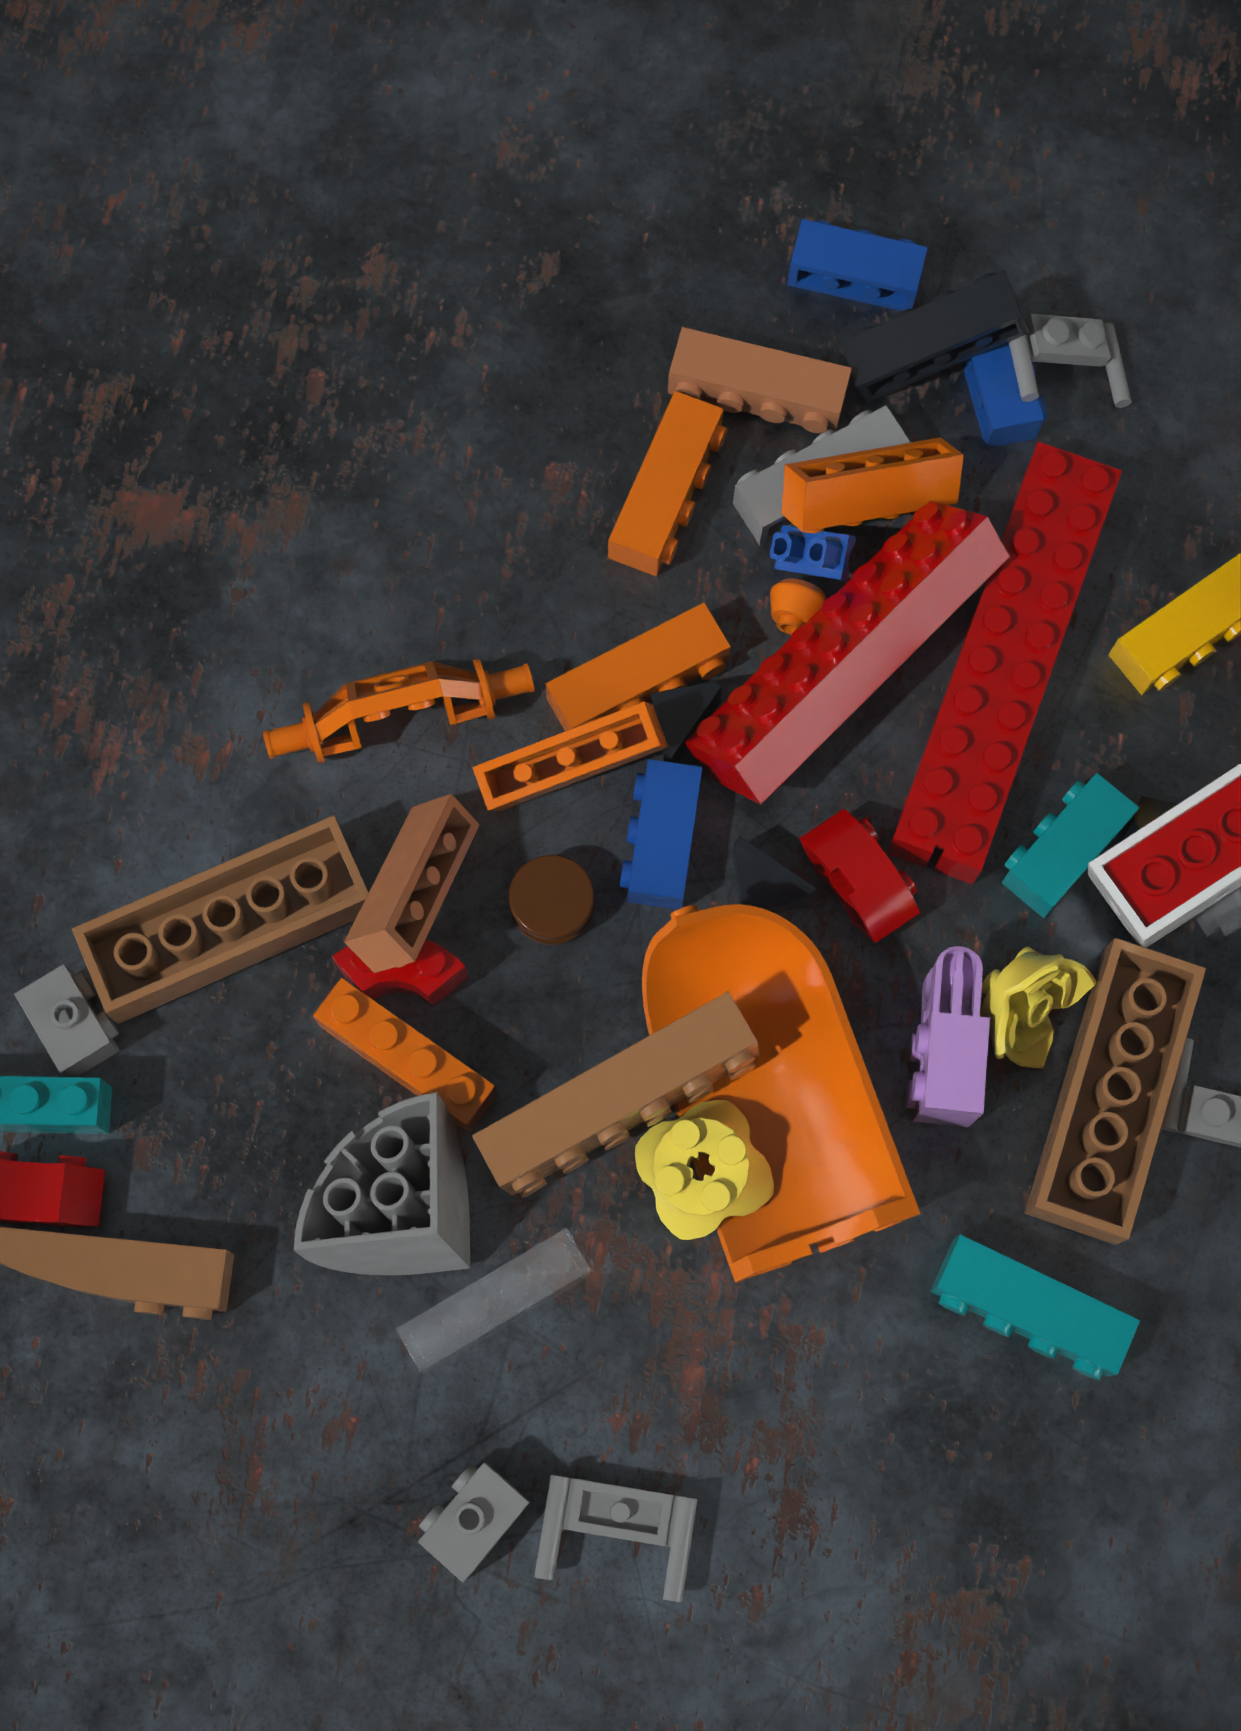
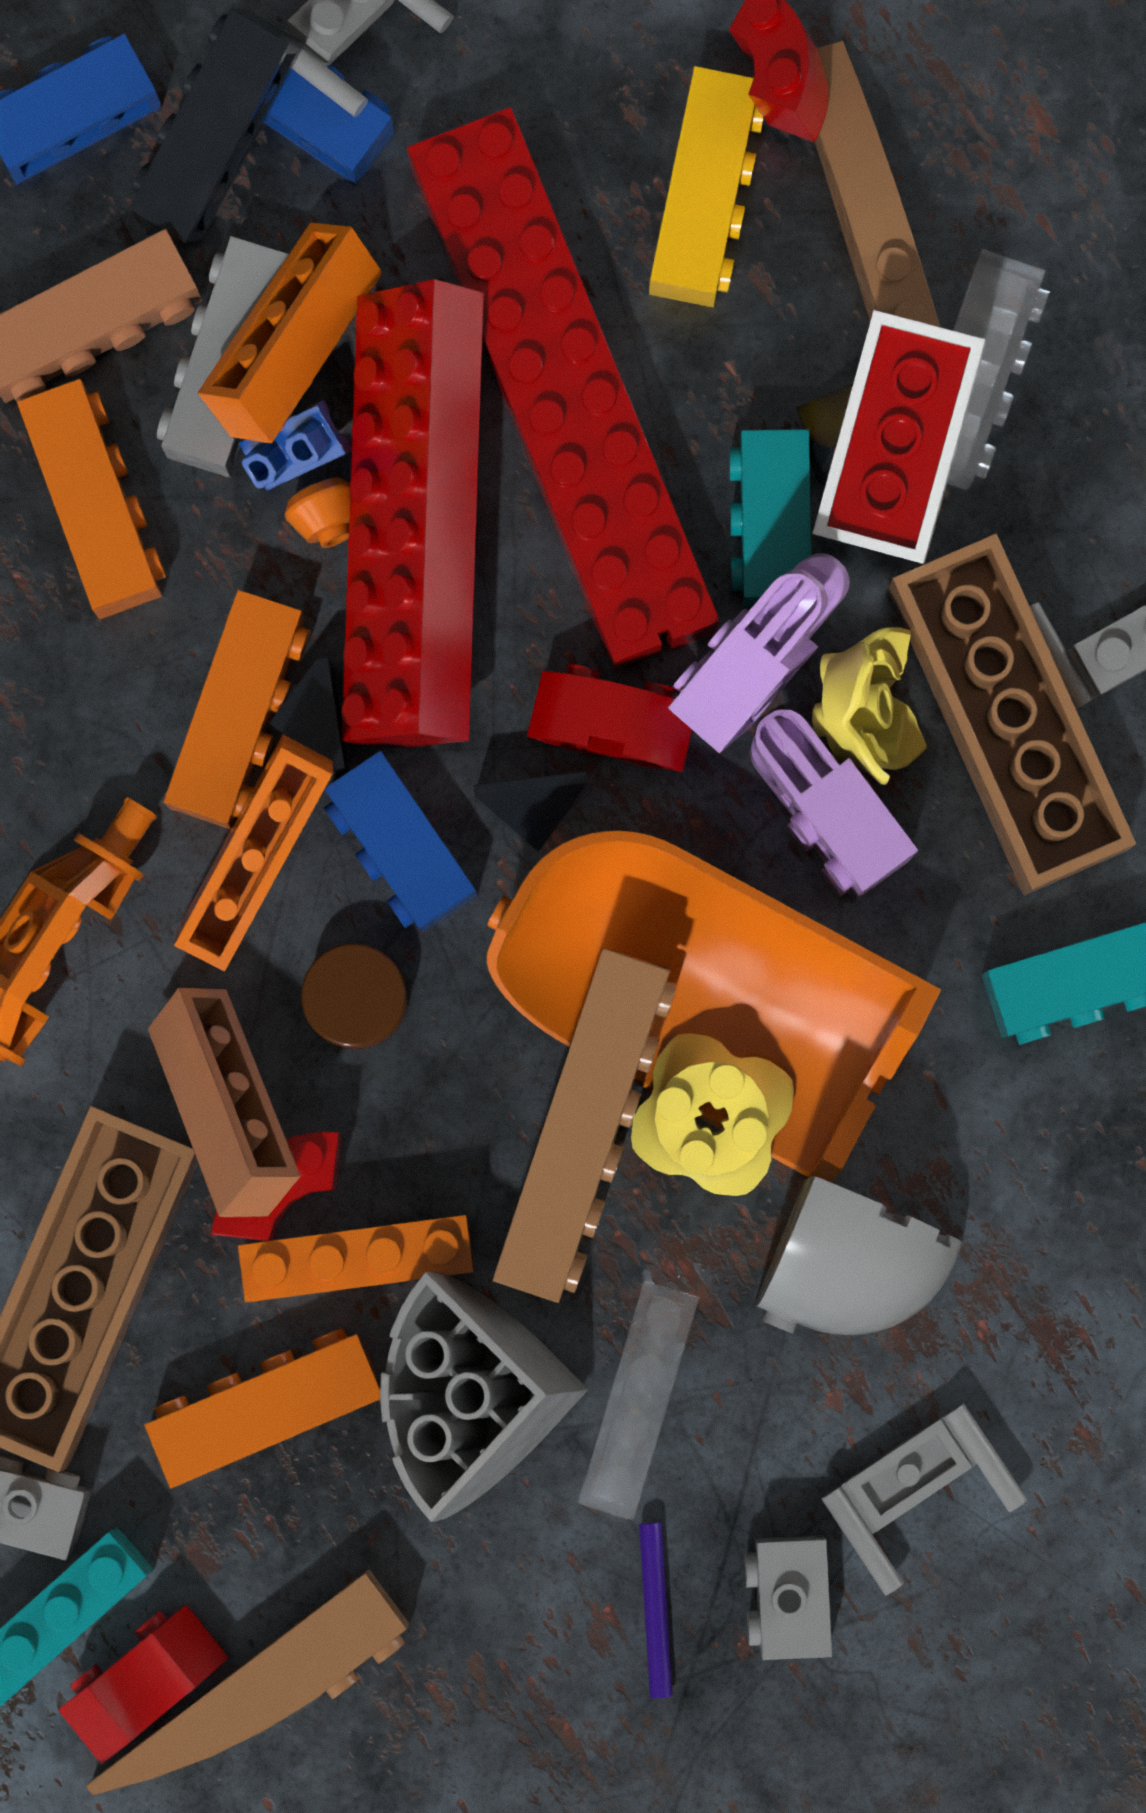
camera: 40 degrees left, 10 degrees up
none -> orange brick [144,1327,381,1489]
none -> dark purple bar [639,1522,673,1698]
none -> lavender brick [668,553,850,753]
none -> light grey brick [754,1176,963,1335]

